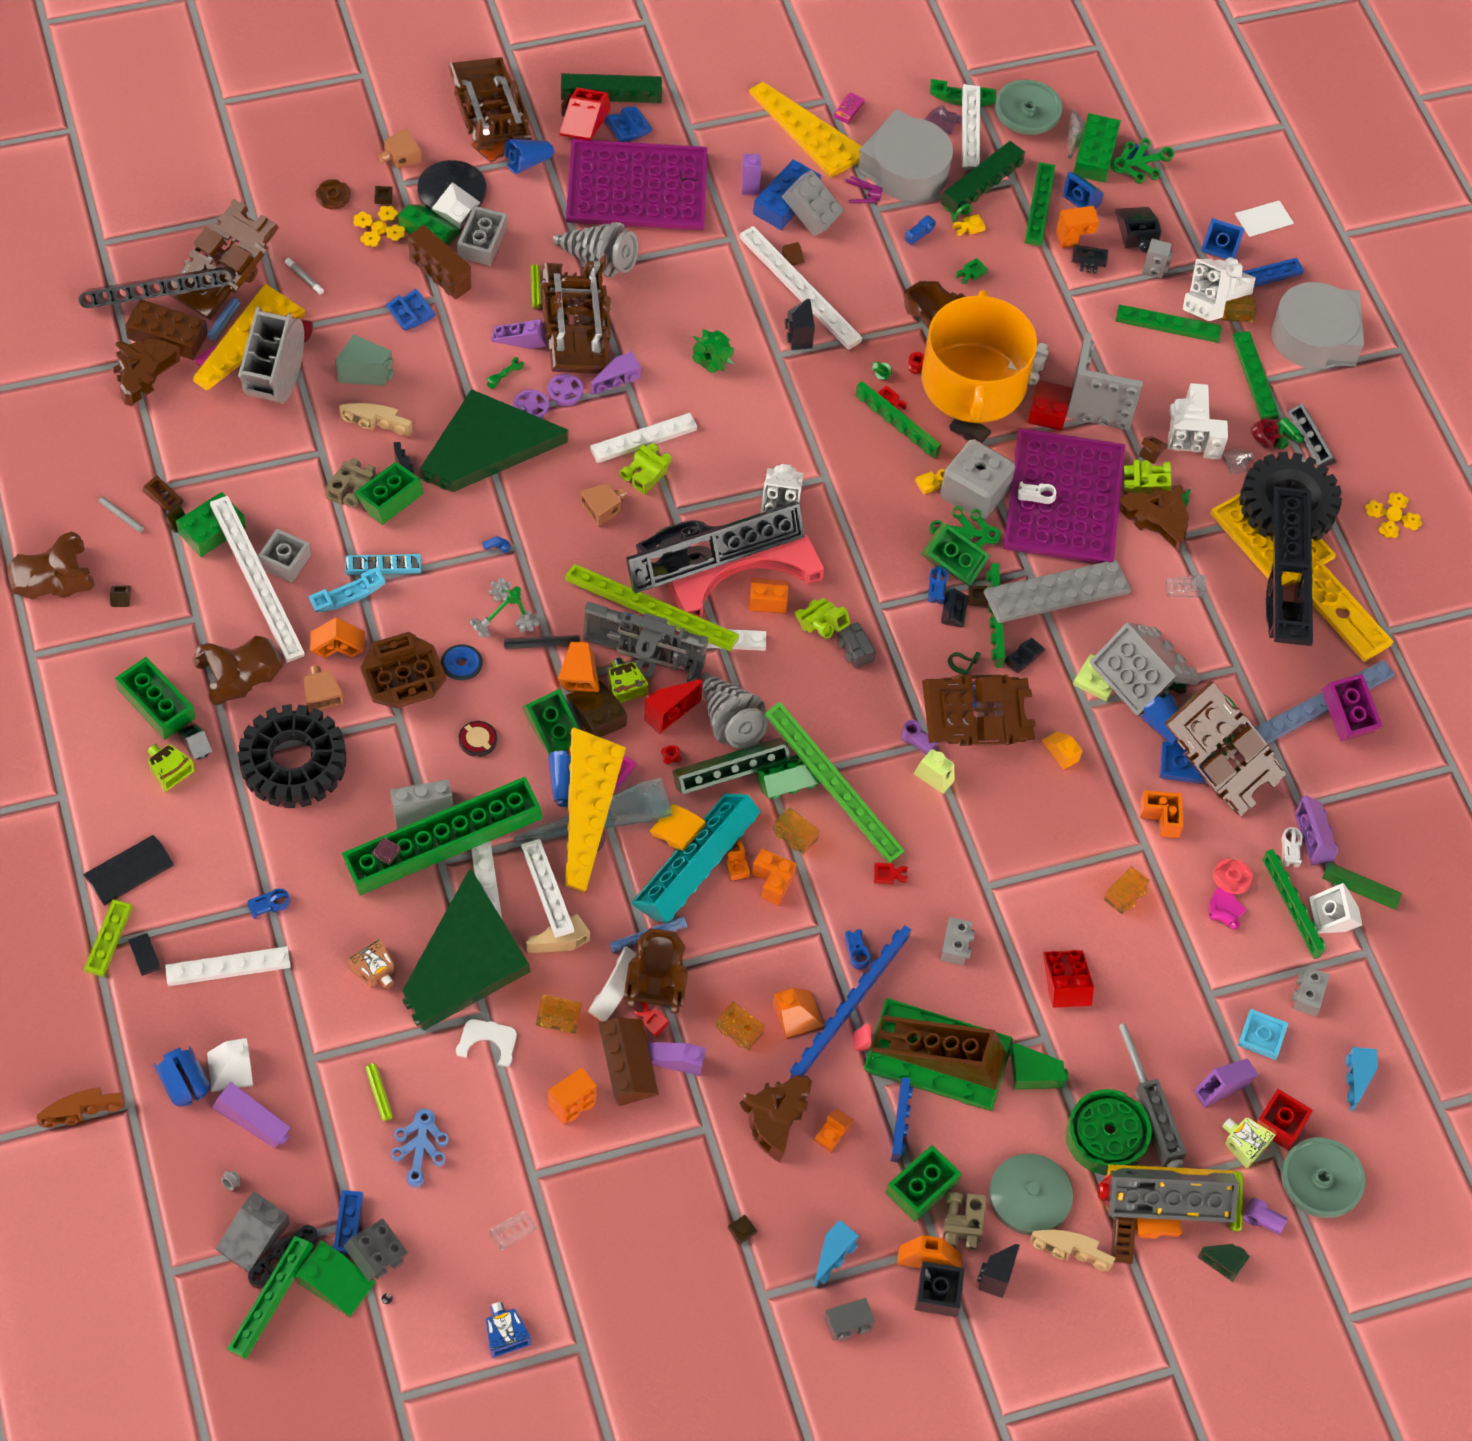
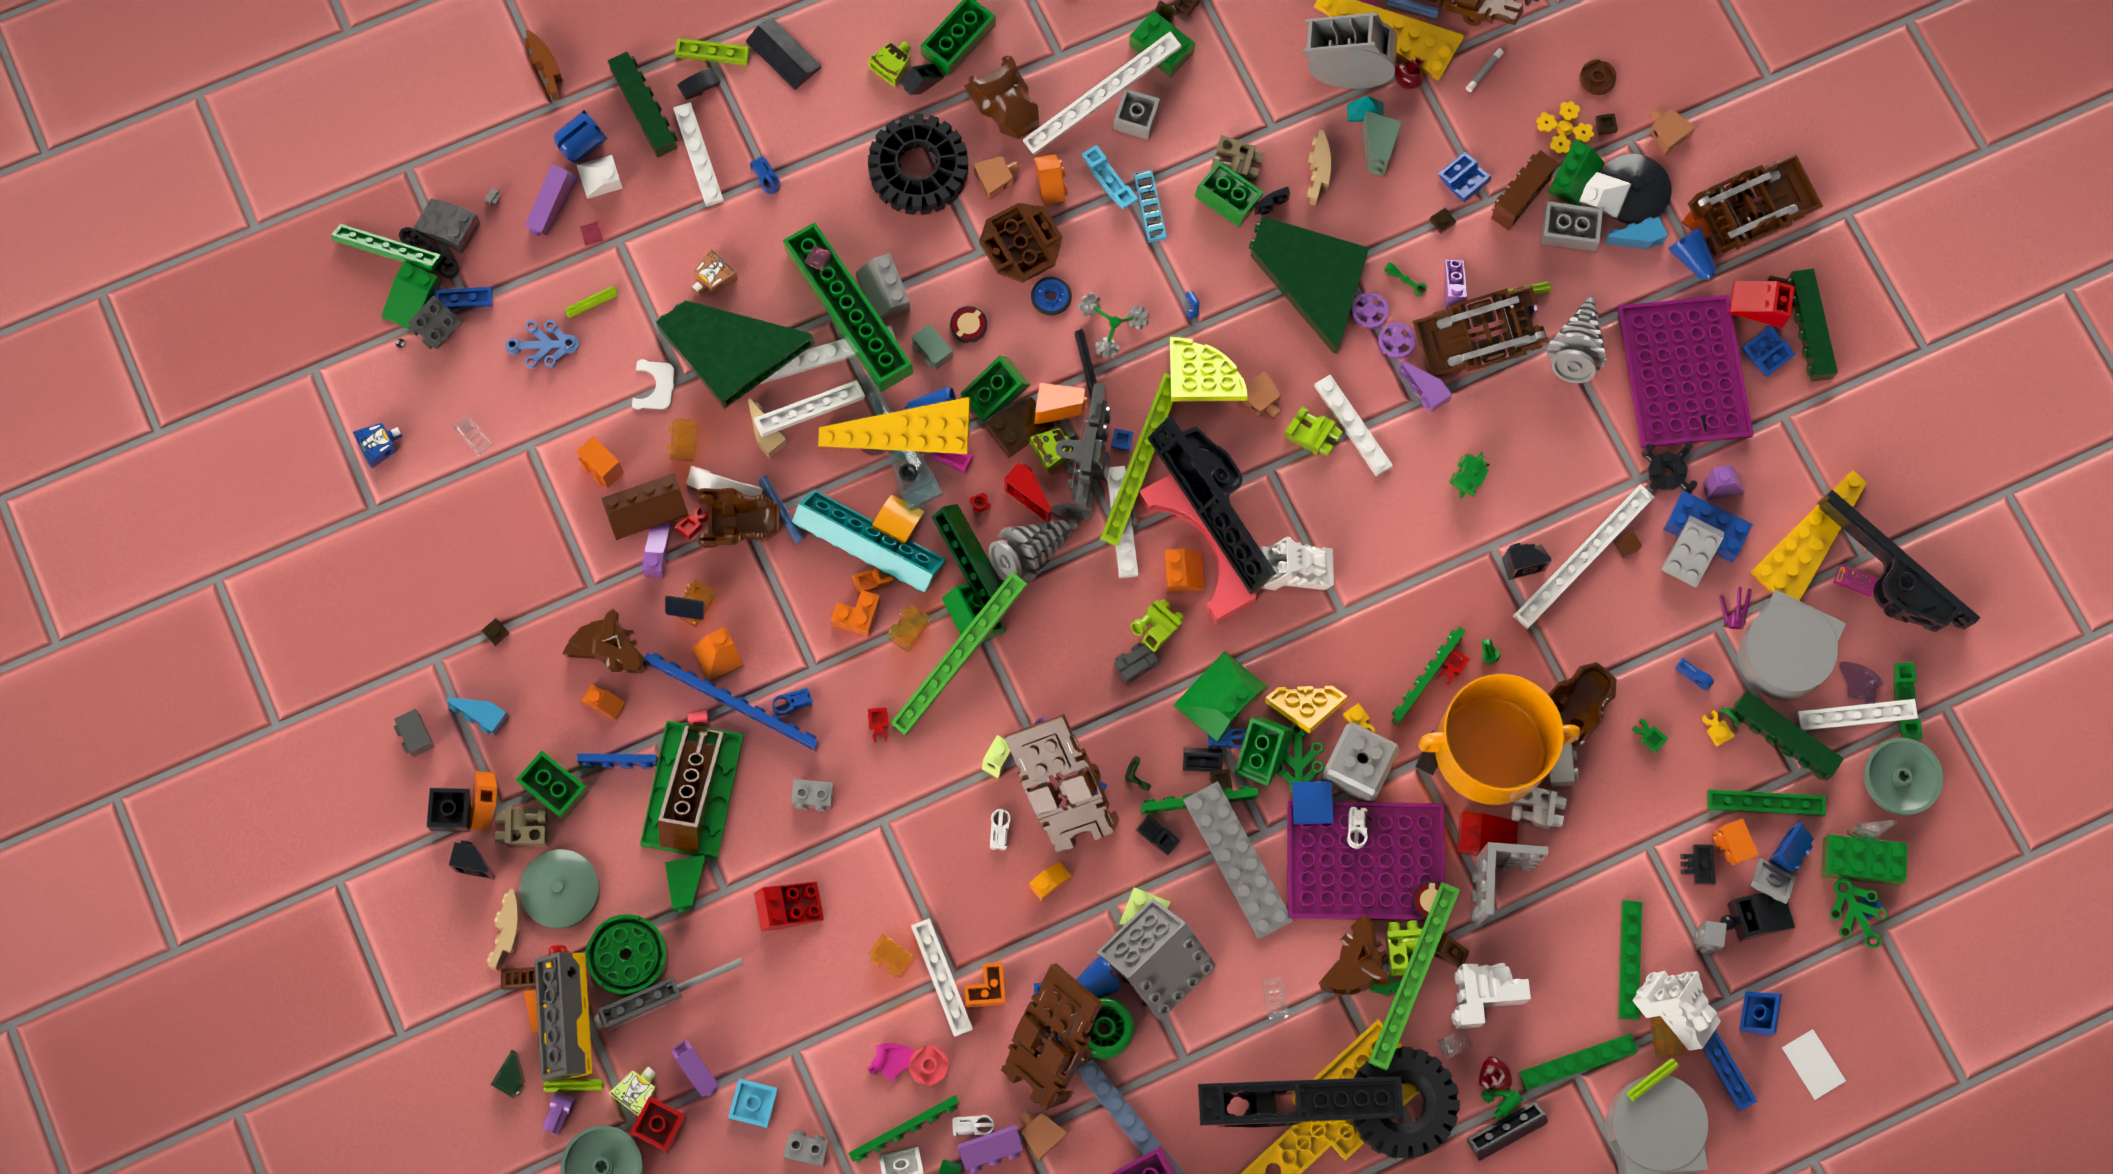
camera: 85 degrees right, 15 degrees up
none -> clear pink tile [580,222,603,246]
none -> dark green brick [607,51,678,158]
none -> black slope [665,596,706,620]
none -> black tile [899,463,919,483]
none -> white plate [911,918,973,1037]
none -> sand green brick [912,323,953,370]
none -> white piece [990,809,1011,850]
none -> nougat torso [1019,1110,1067,1161]
none -> neon yellow plate [1170,337,1247,401]
none -> green slope [1174,651,1268,742]
none -> yellow plate [1265,686,1347,734]
none -> blue slope [1292,781,1333,824]
none -> teal slope [1347,95,1384,122]
none -> bright green plate [1368,882,1460,1071]
none -> tile [1411,881,1441,920]
none -> dark brown plate [1430,208,1456,234]
none -> dark azure slope [1605,217,1668,249]
none -> lime axle [1626,1058,1679,1101]
none -> black plate [1642,442,1697,494]
none -> light grey plate [1750,858,1796,904]
none -> black piece [1817,490,1981,632]

